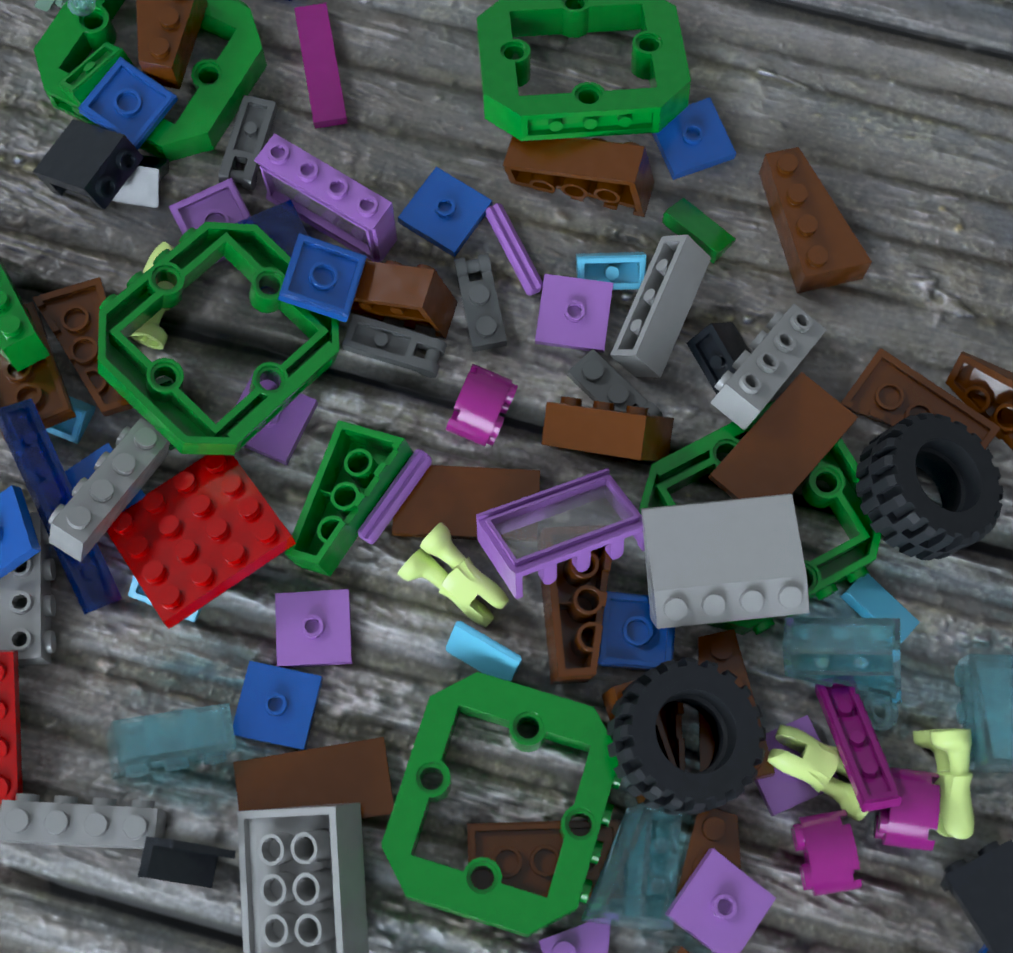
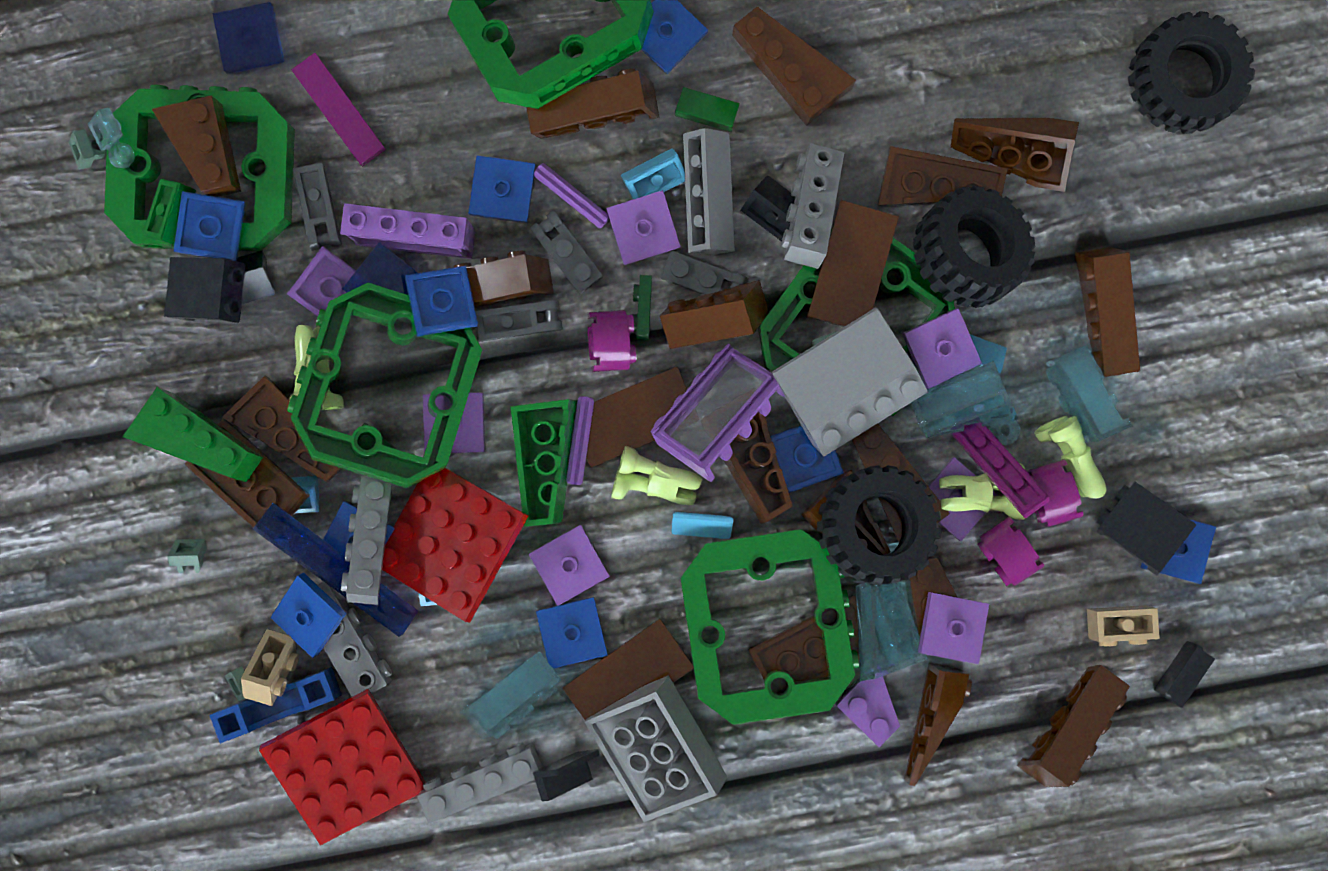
camera: 25 degrees left, 15 degrees up
none -> dark green plate [632,275,652,340]
none -> medium lavender plate [902,308,982,389]

